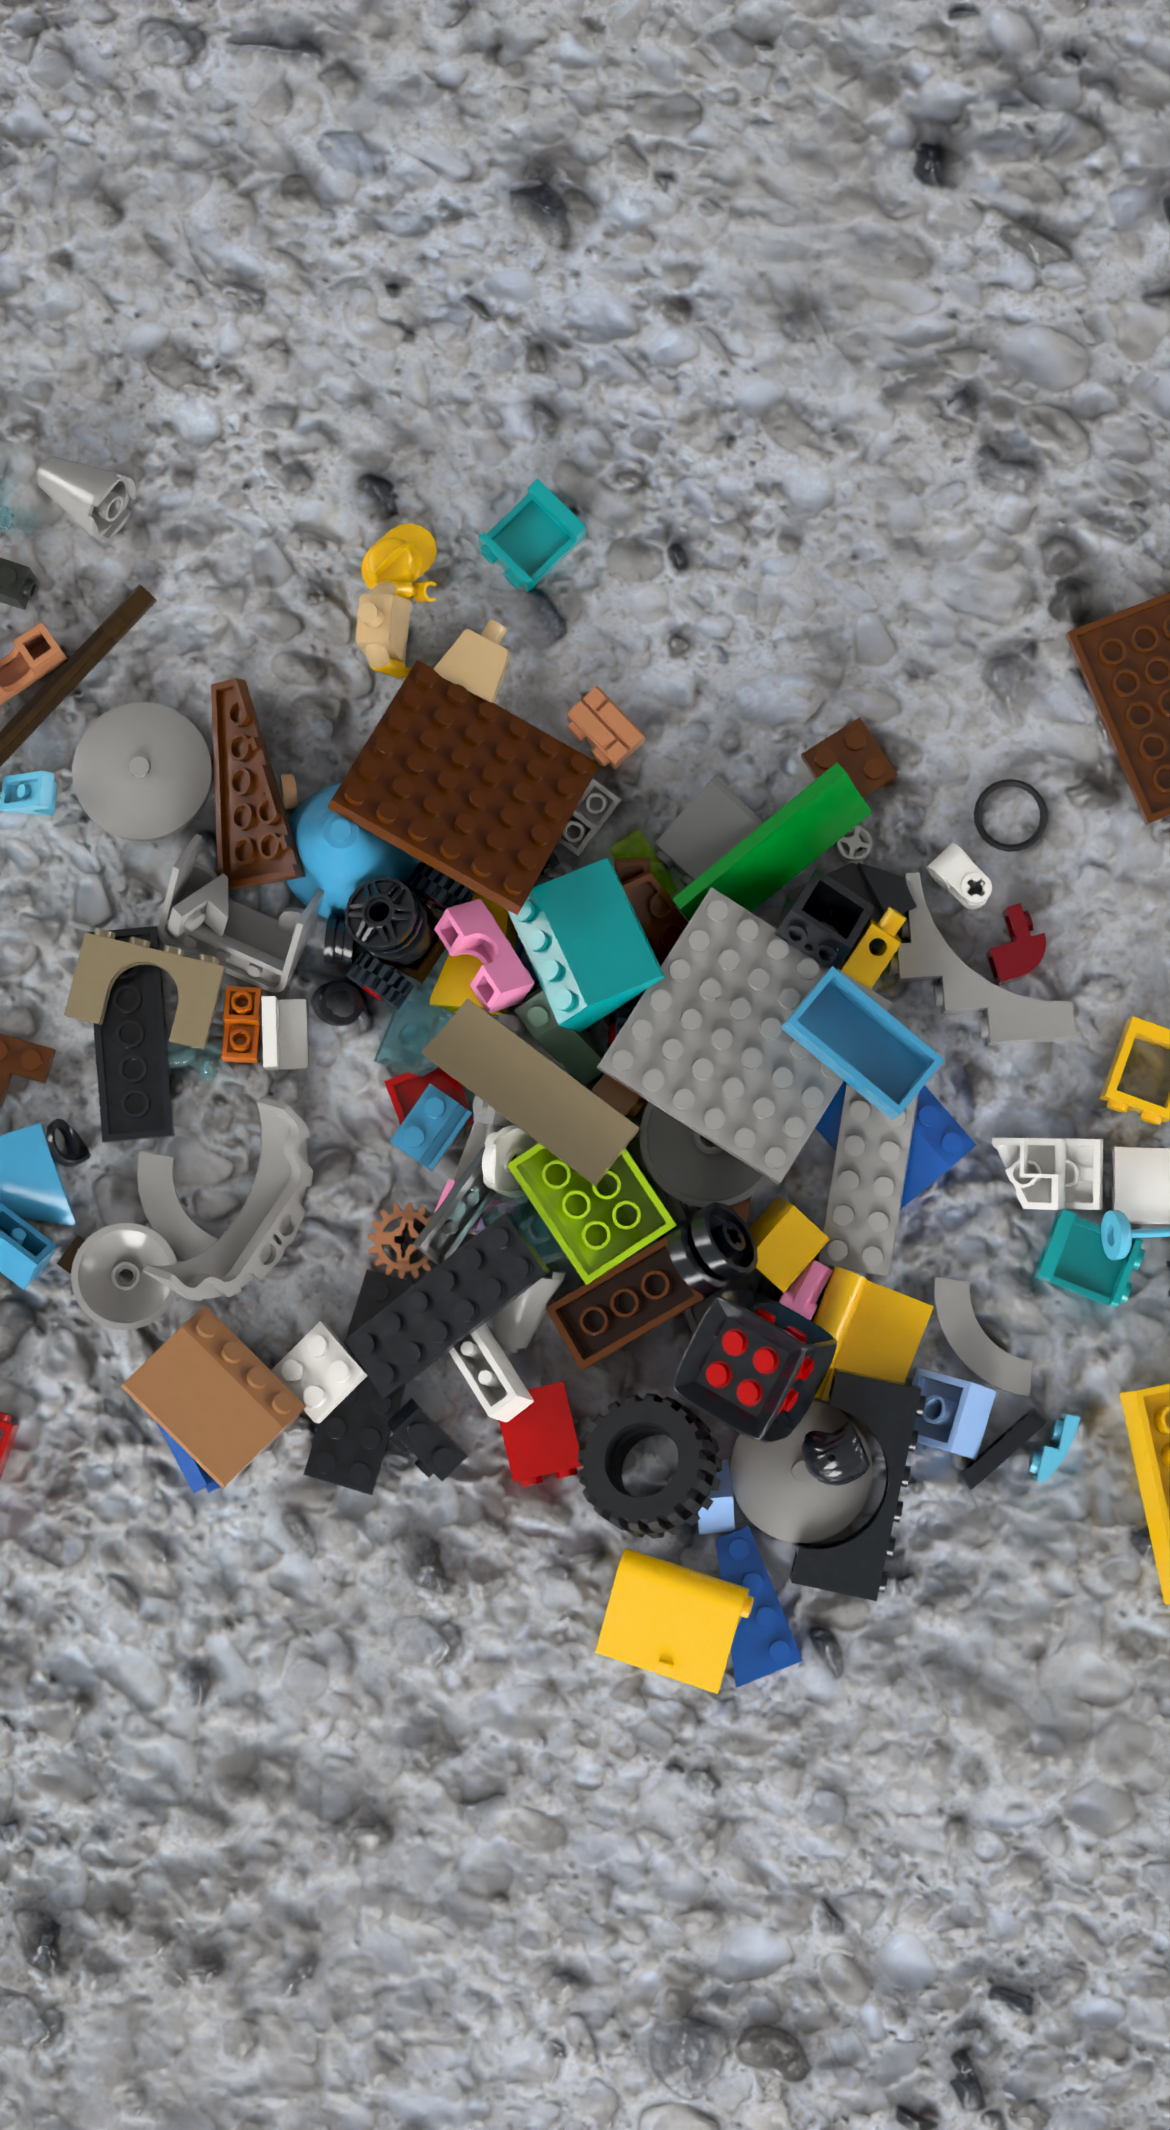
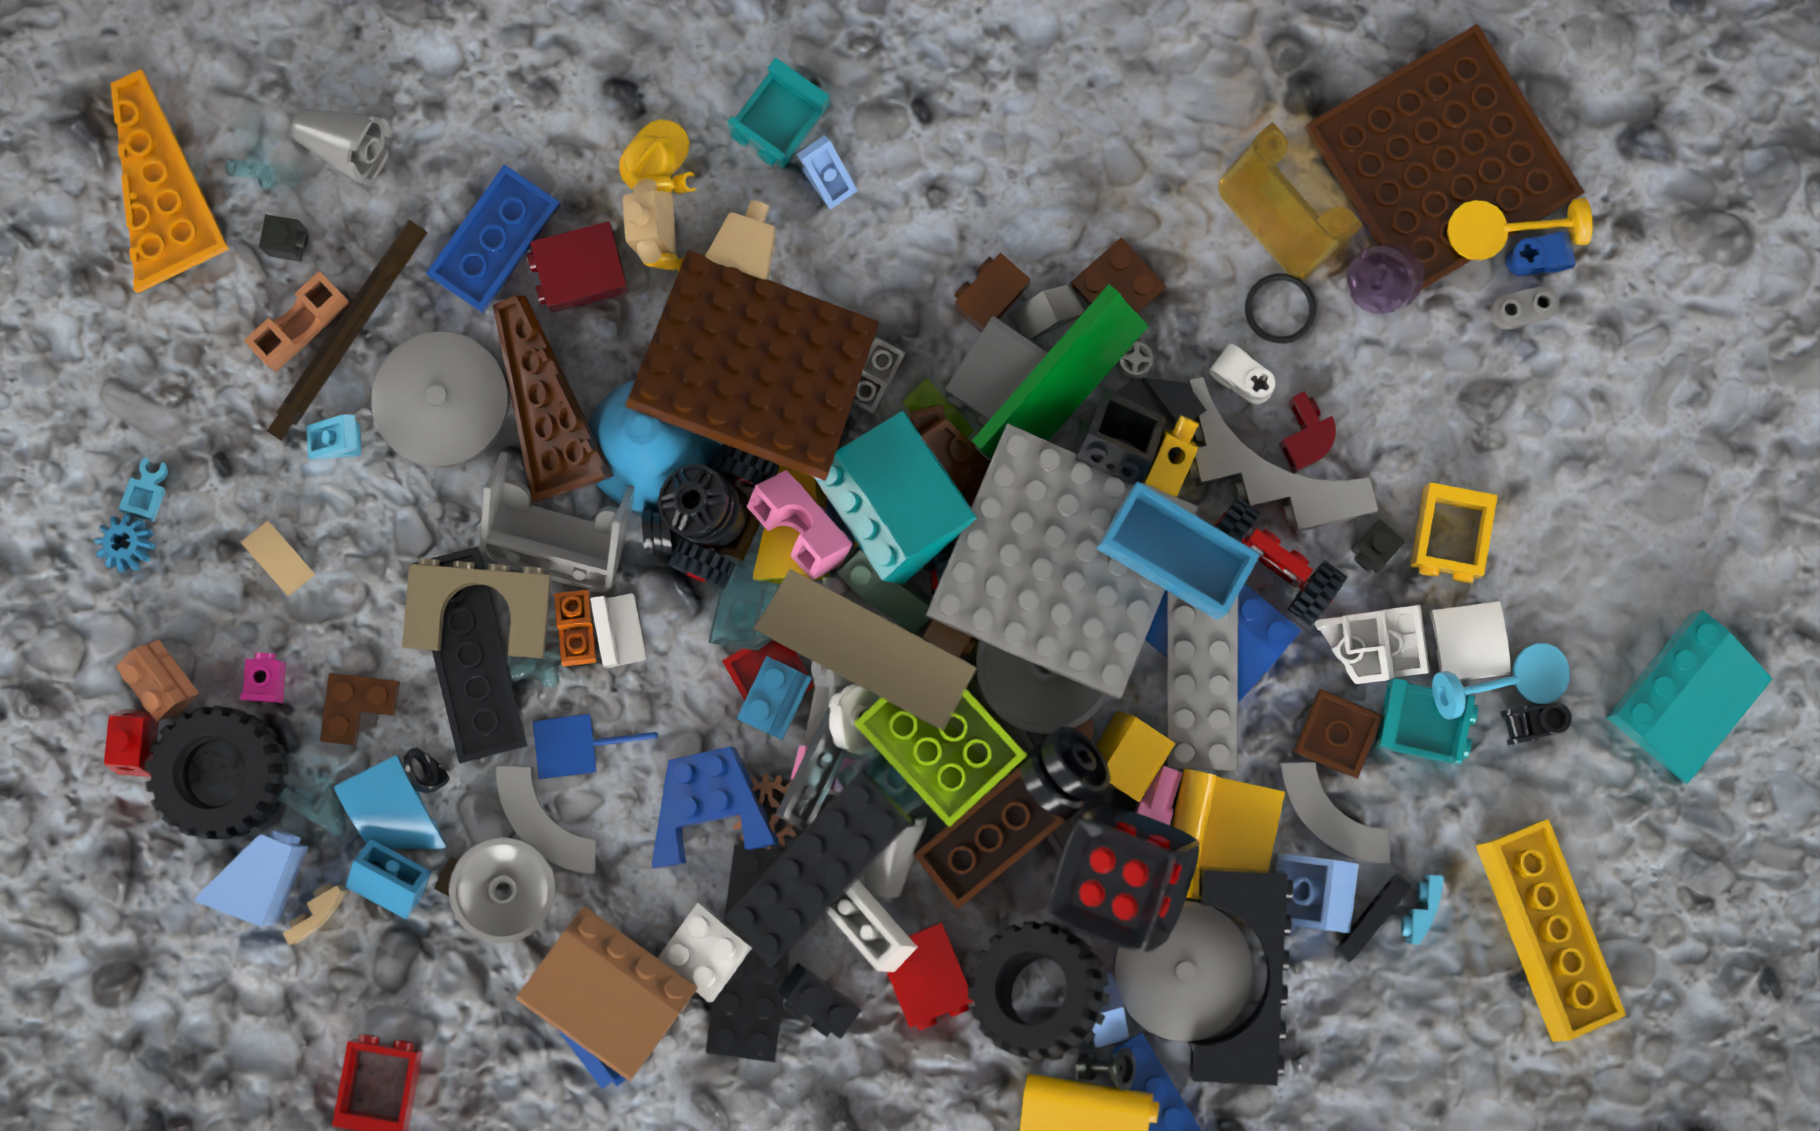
camera: 10 degrees left, 0 degrees up
light grey windscreen [143,1097,313,1301] -> none
light grey slope [167,873,228,937] -> none
light nougat tile [280,774,298,809] -> none
black piece [311,981,364,1026] -> none
nougat brick [567,686,645,770] -> none
black piece [802,1421,870,1486] -> none
none -> blue plate [426,164,561,314]
none -> dark red brick [527,221,630,313]
none -> blue piece [532,714,658,779]
none -> blue wing [652,746,779,869]
none -> light blue slope [797,135,858,210]
none -> reddish brown piece [954,252,1031,333]
none -> light grey slope [1010,284,1085,341]
none -> pearl dark grey piece [1076,1047,1136,1091]
none -> plate [1213,497,1347,626]
none -> clear yellow windscreen [1218,122,1363,280]
none -> reddish brown plate [1292,688,1384,779]
none -> clear purple brick [1346,244,1424,314]
none -> pearl dark grey bracket [1351,519,1405,573]

